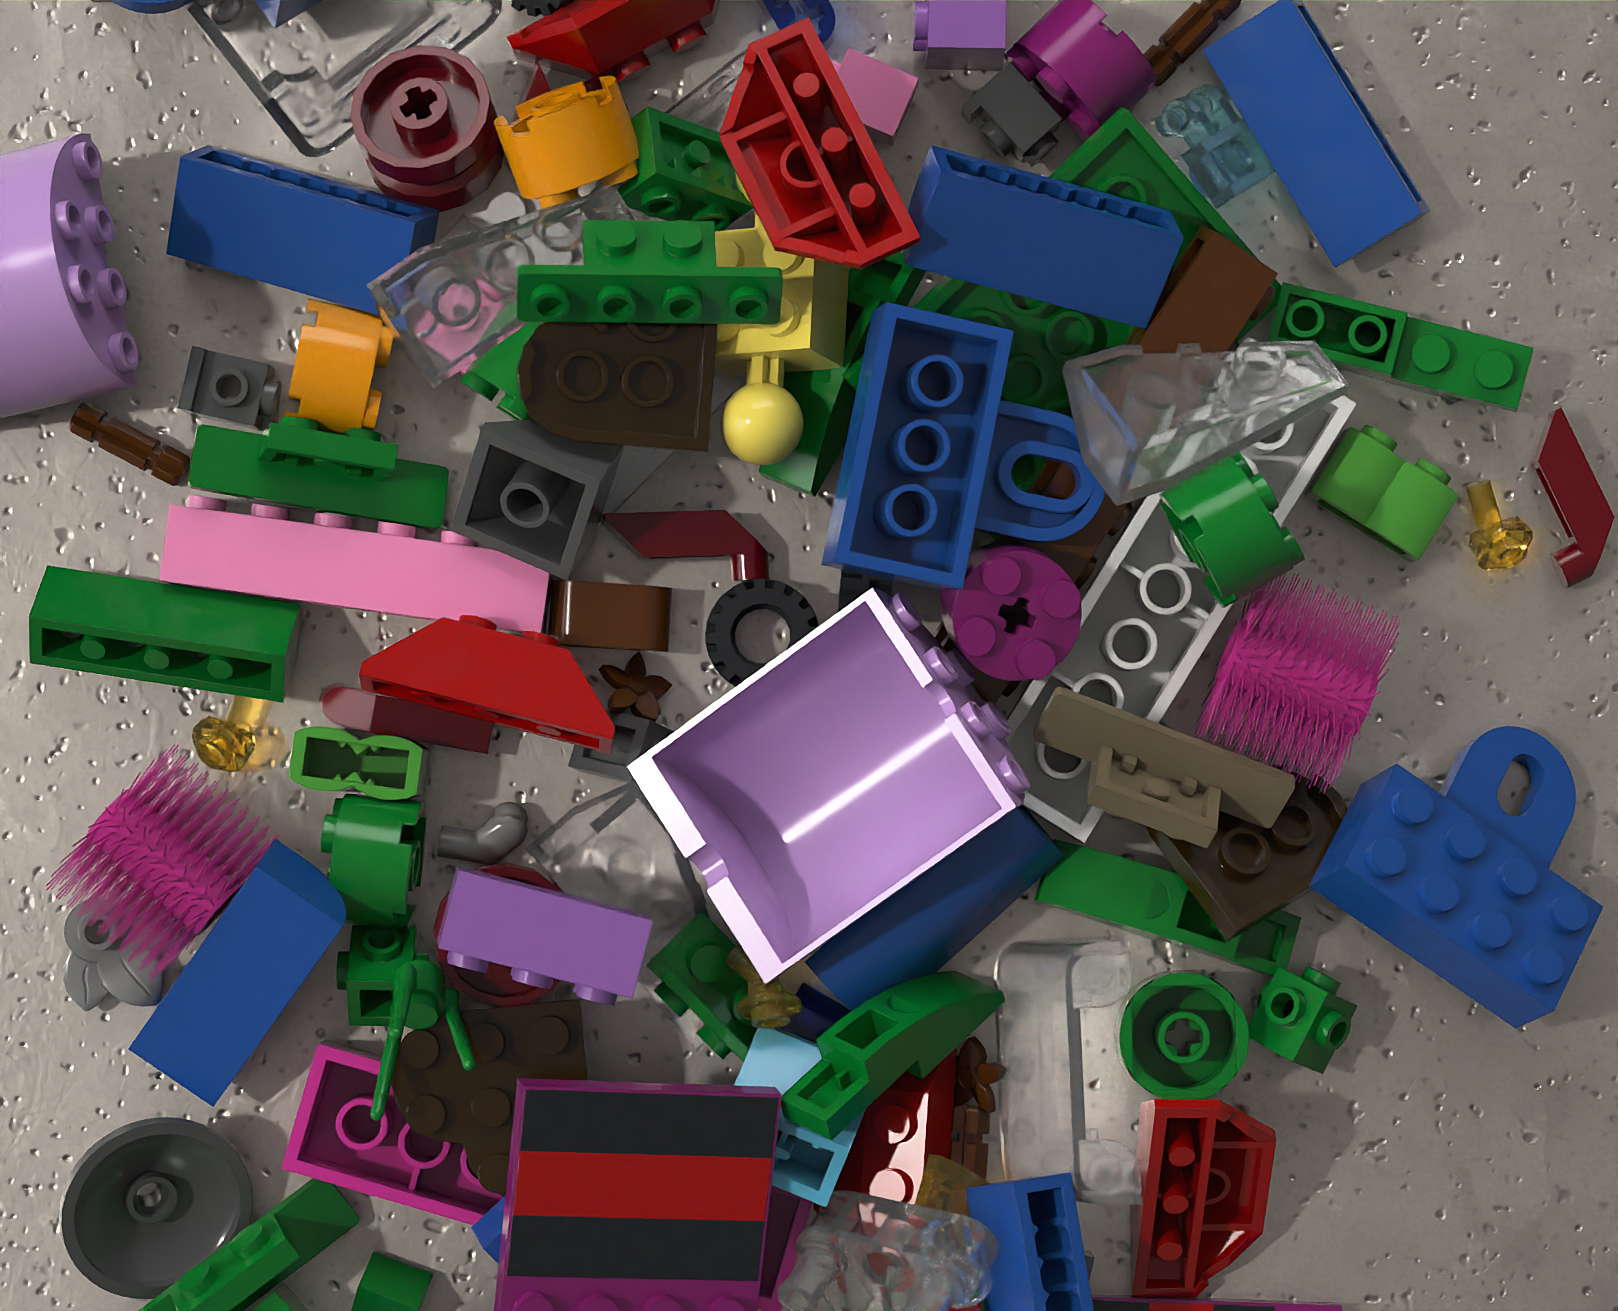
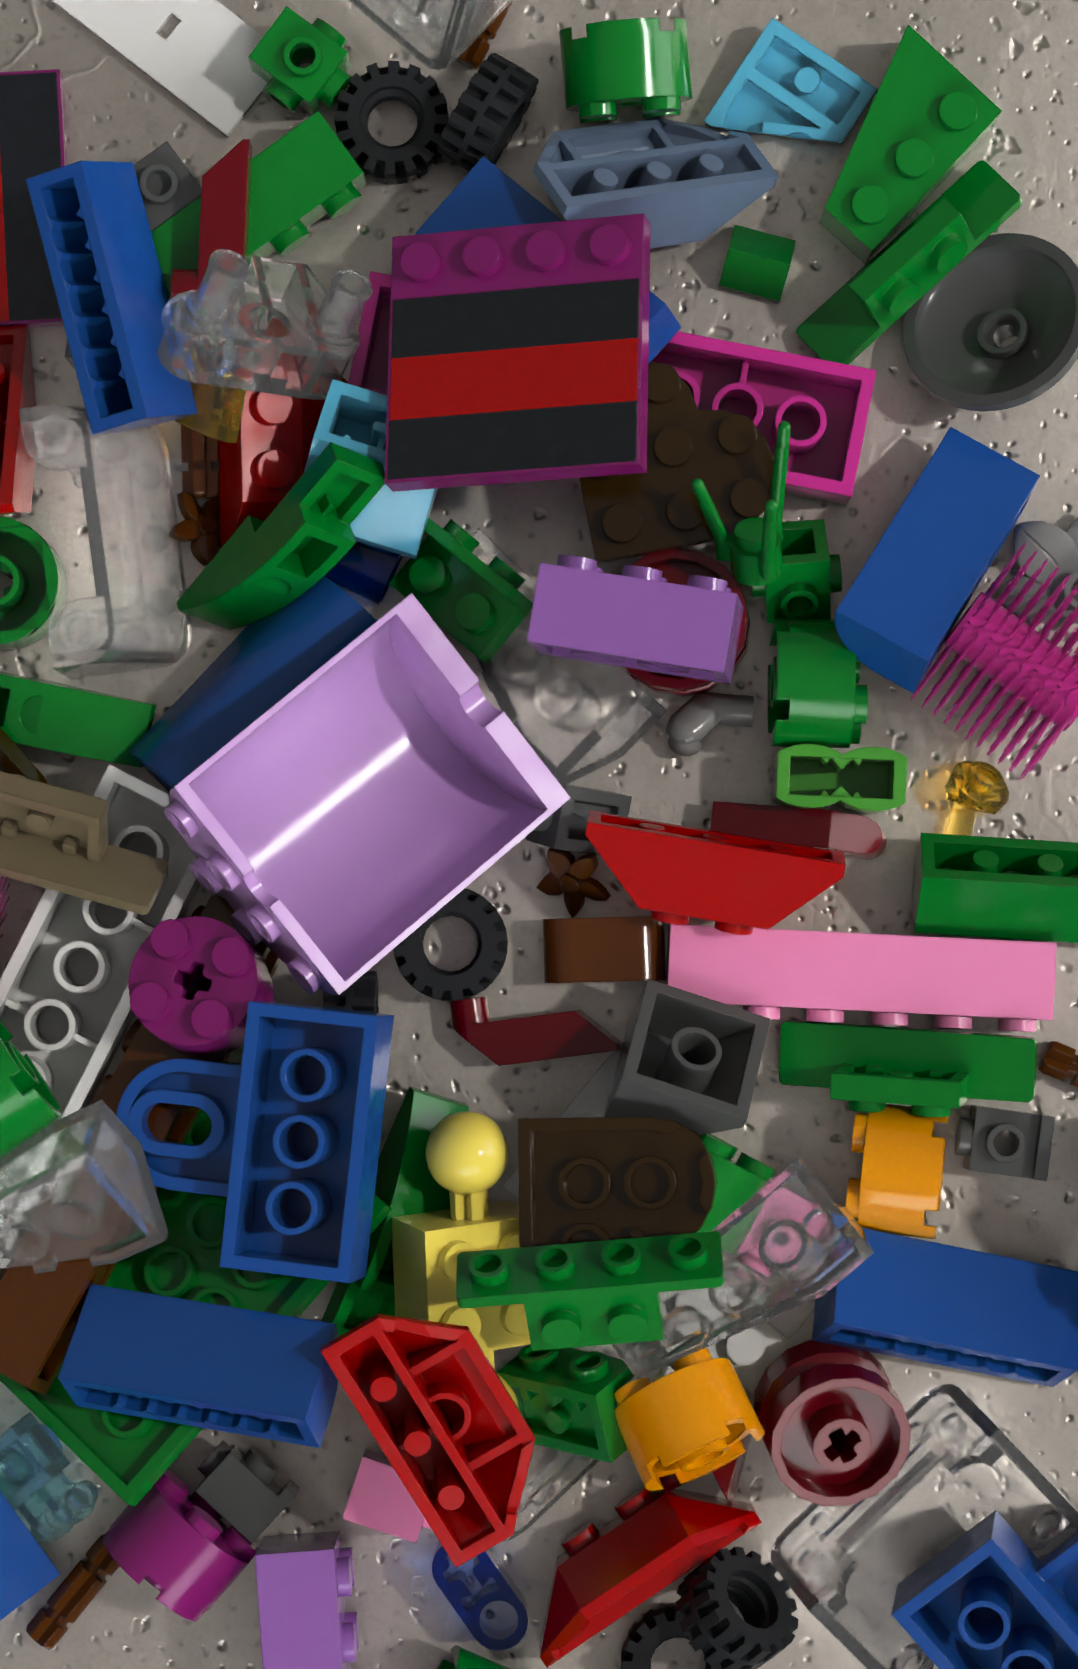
camera: 170 degrees right, 0 degrees up
clear yellow plate [726,945,802,1029] -> none

